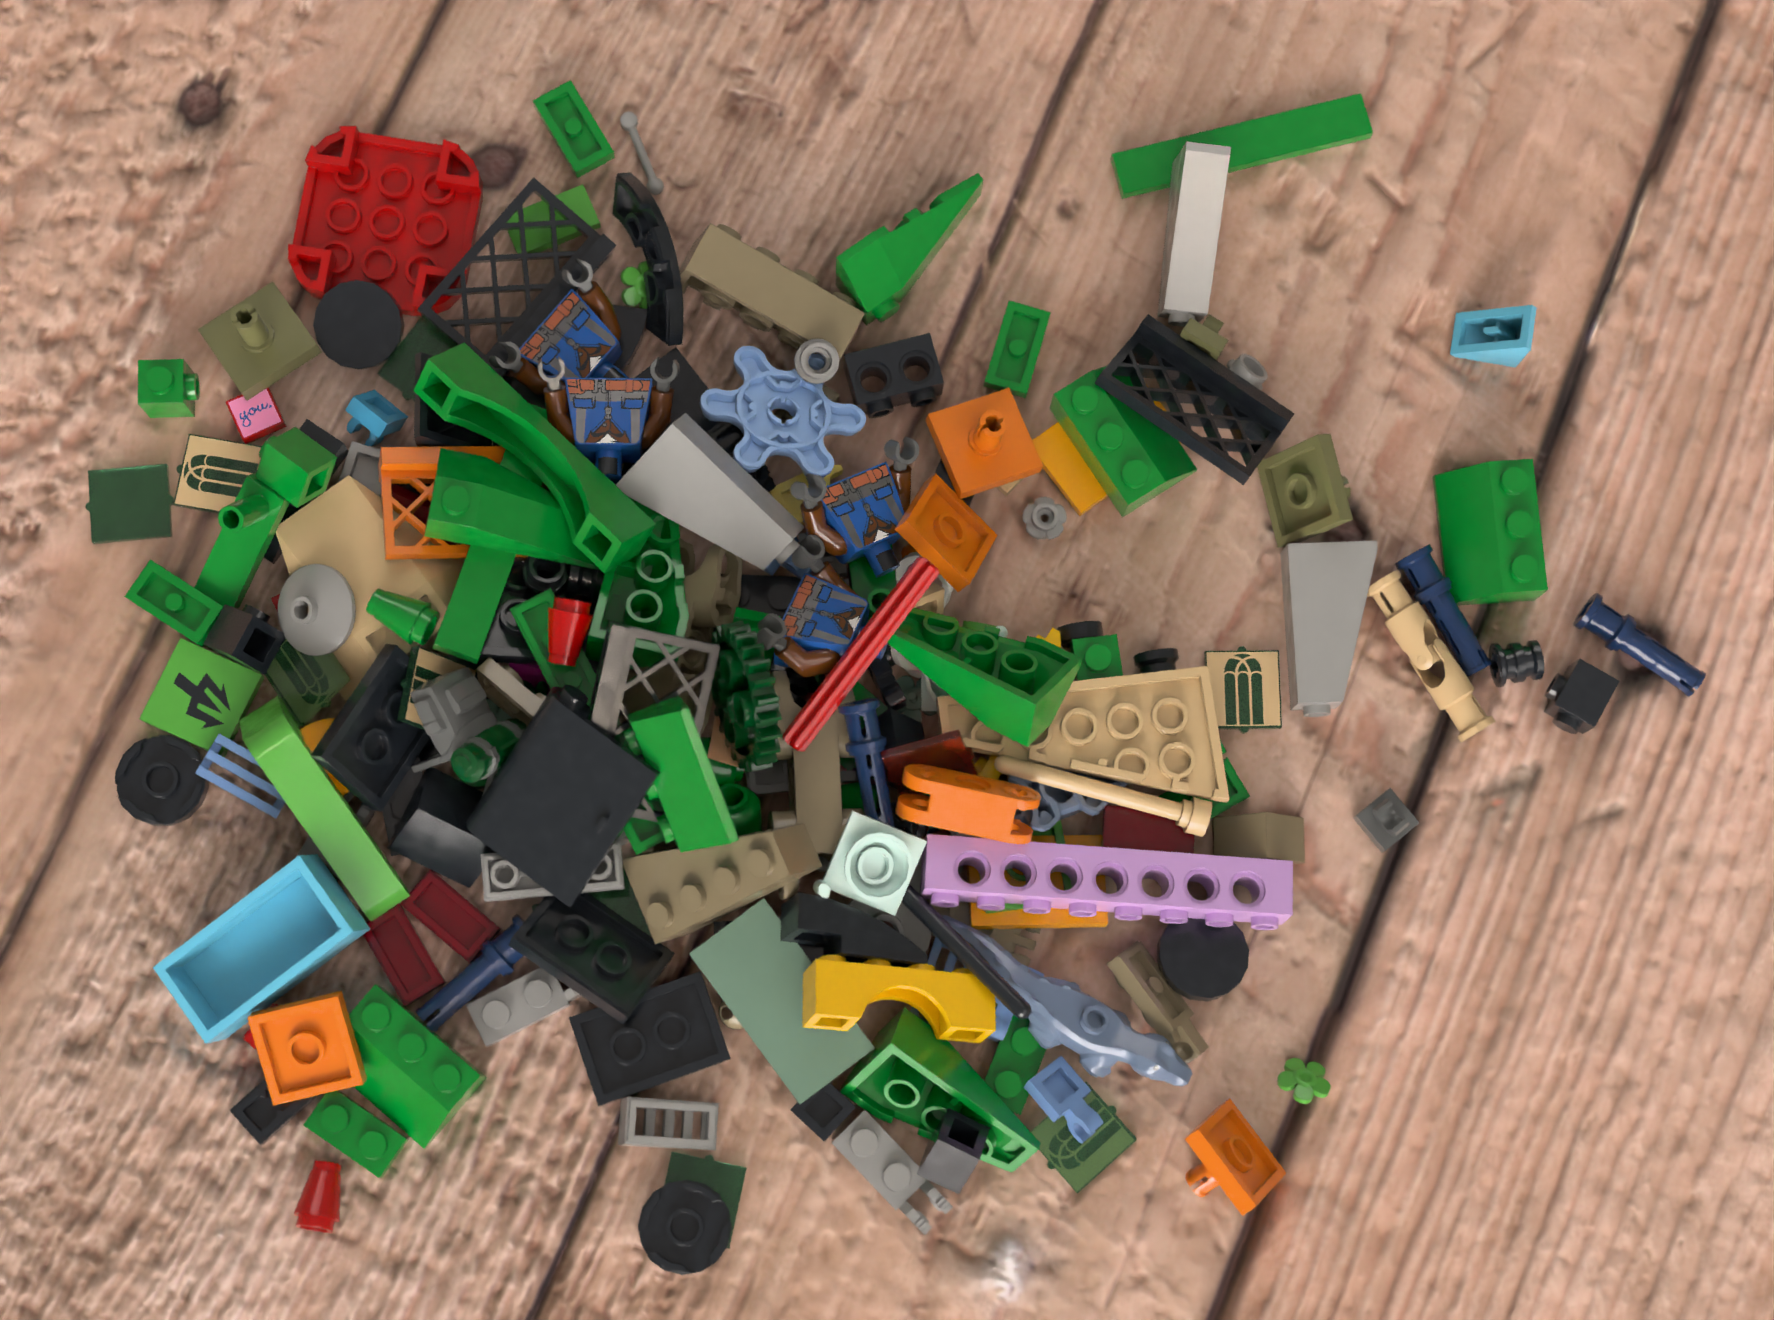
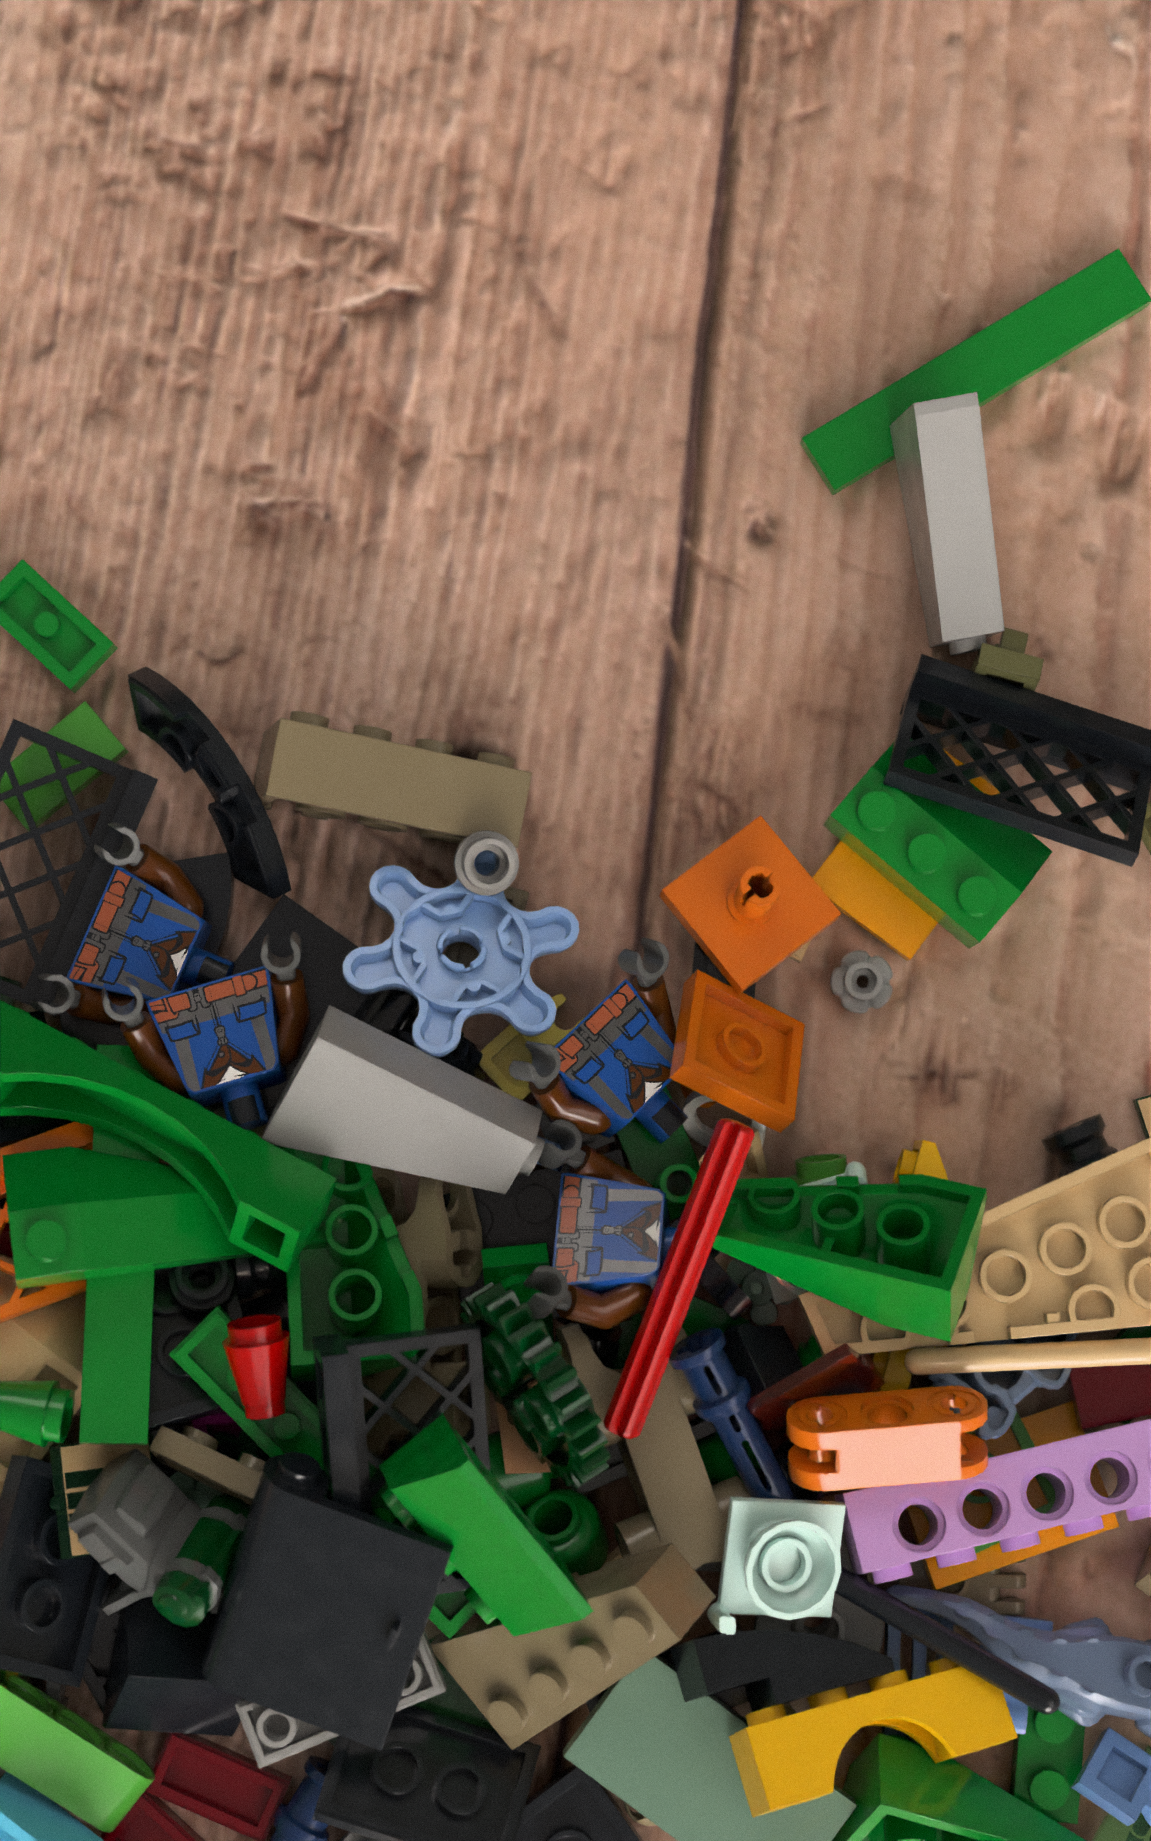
camera: 10 degrees left, 5 degrees up
light grey hinge [620,112,664,195] -> none
bright green plant [620,261,648,309] -> none
green wedge [835,173,984,326] -> none
black brick [844,333,944,418] -> none
green plate [983,300,1051,399] -> none
black tile [1057,621,1104,648] -> none
green brick [1067,634,1123,681] -> none
light grey plate [1227,354,1268,390] -> none

